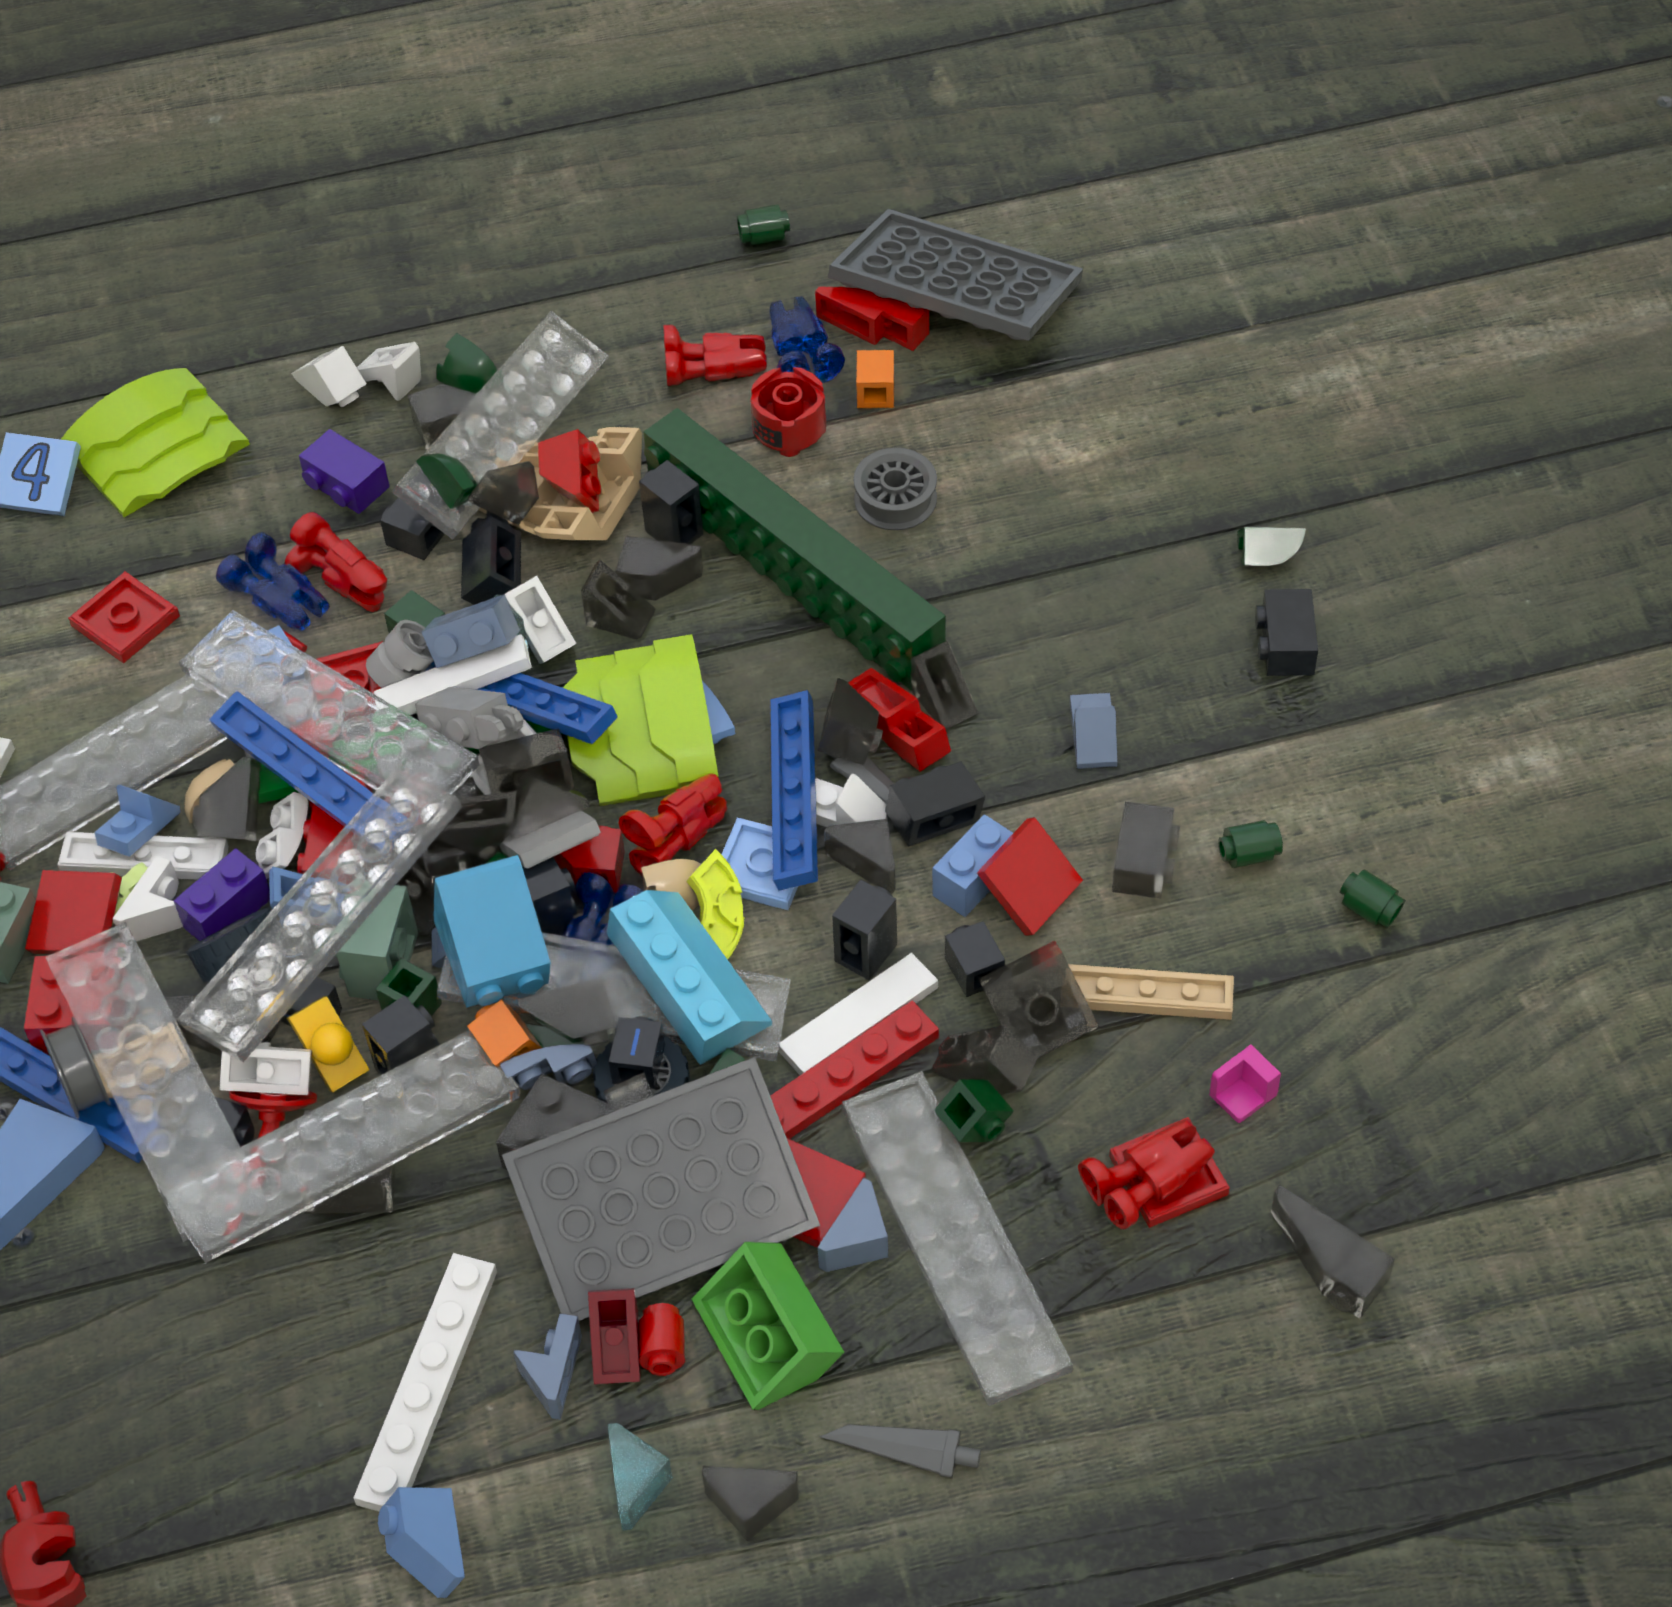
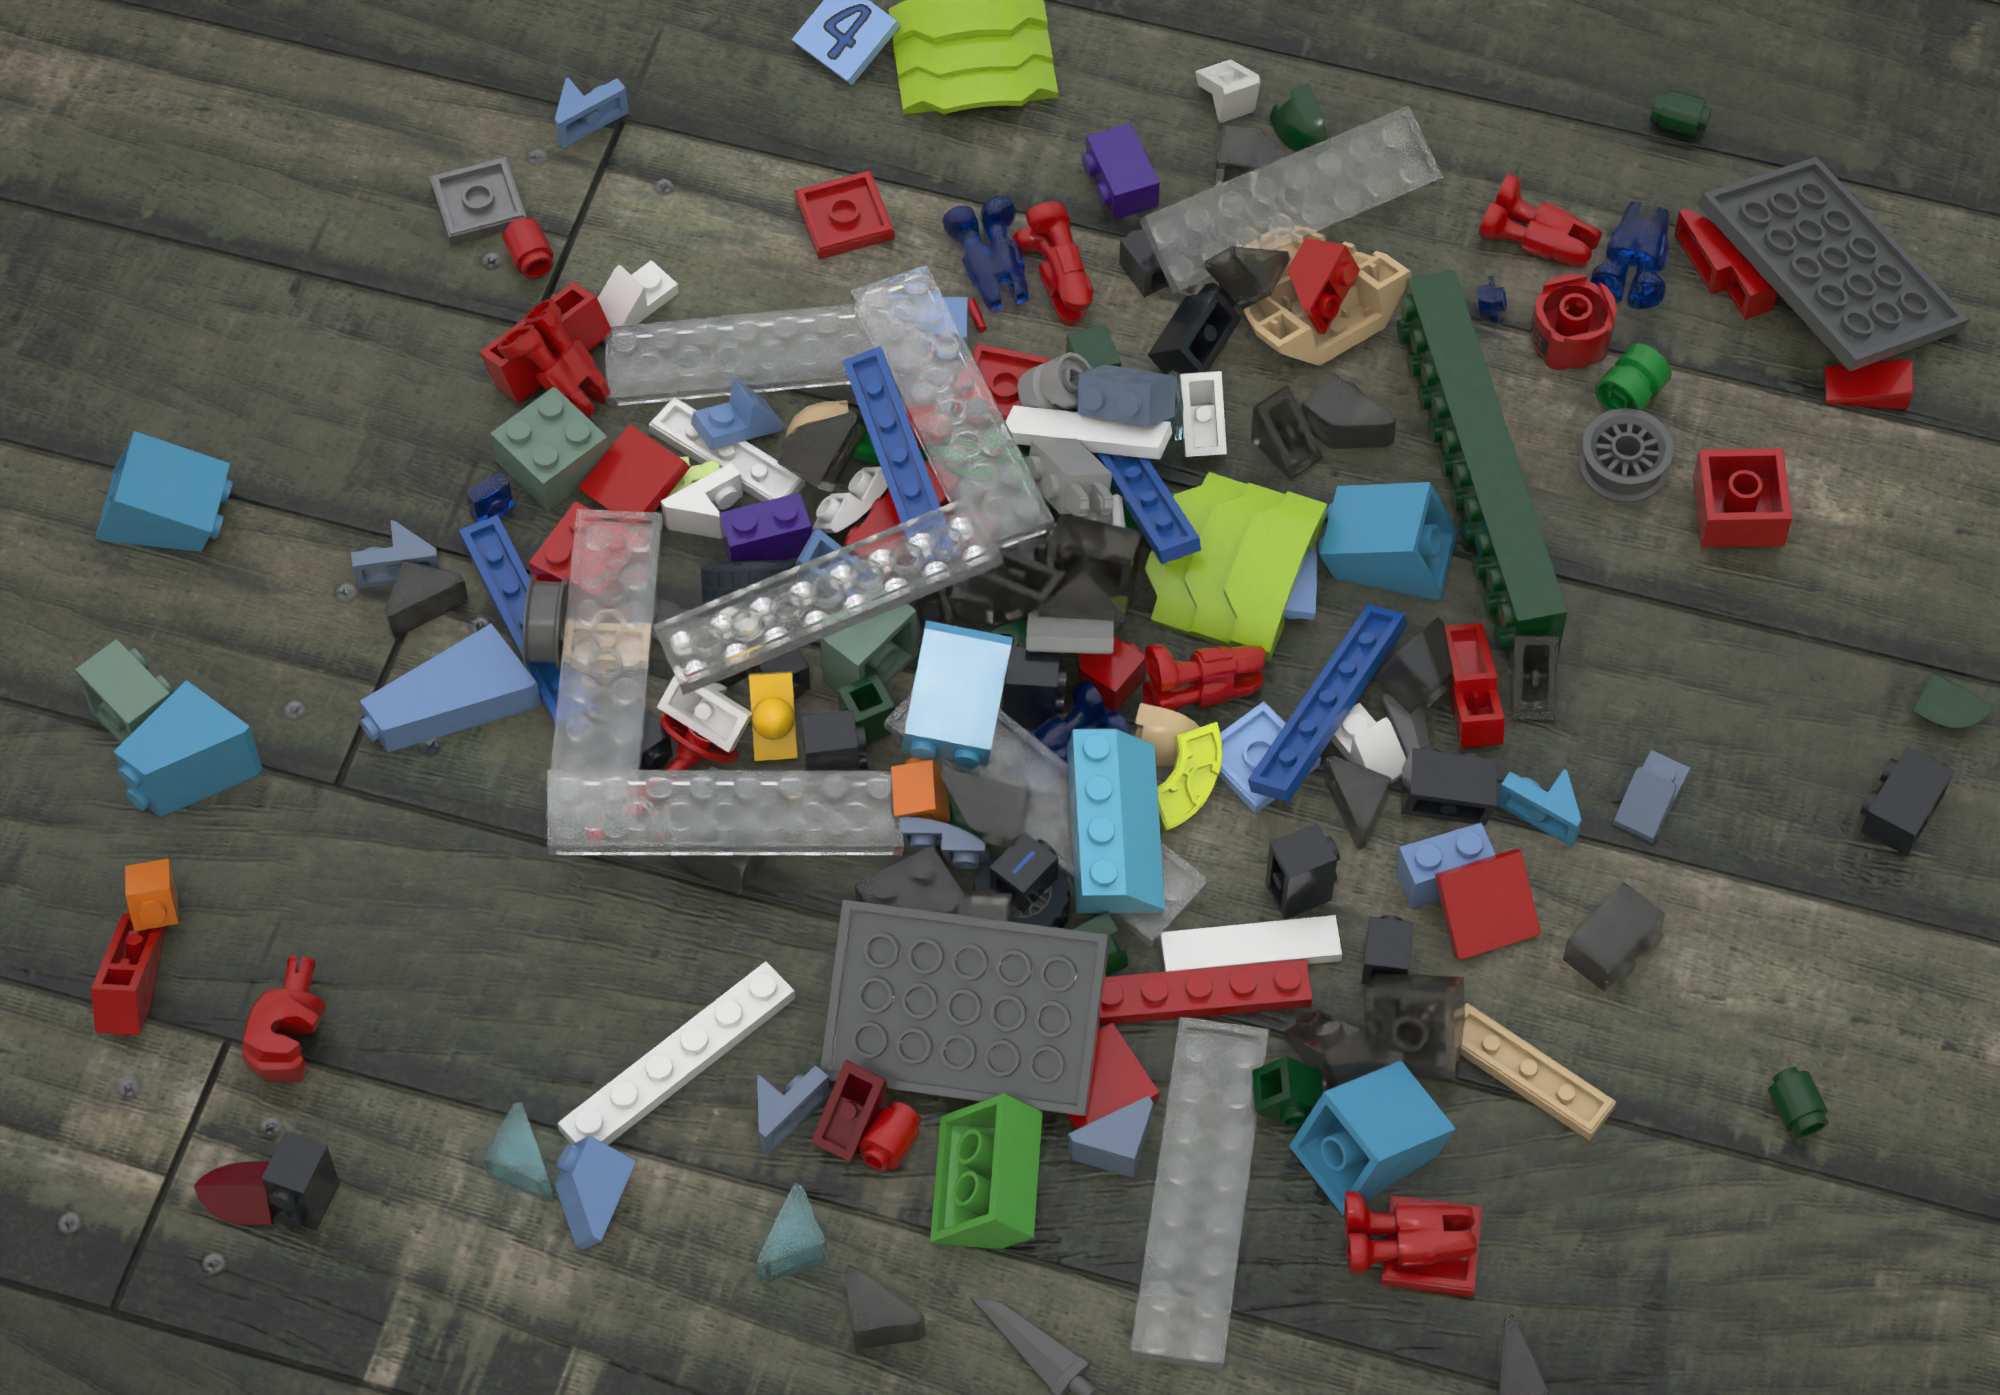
camera: 30 degrees right, 5 degrees up
white slope [291,346,367,407] -> none
dark green brick [416,453,482,510] -> none
black brick [639,460,704,555] -> none
orange brick [856,350,894,408] -> none
dark pink panel [1209,1044,1281,1123] -> none
dark green brick [1218,820,1283,868] -> none
none -> clear light blue slope [483,1101,554,1201]
none -> dark azure slope [1289,1061,1456,1215]
none -> dark azure slope [1318,482,1458,600]
none -> clear blue plate [1478,276,1507,324]
none -> dark azure slope [1497,769,1582,847]
none -> green wheel [1595,343,1672,411]
none -> red brick [1693,448,1792,547]
none -> red slope [1825,360,1913,410]

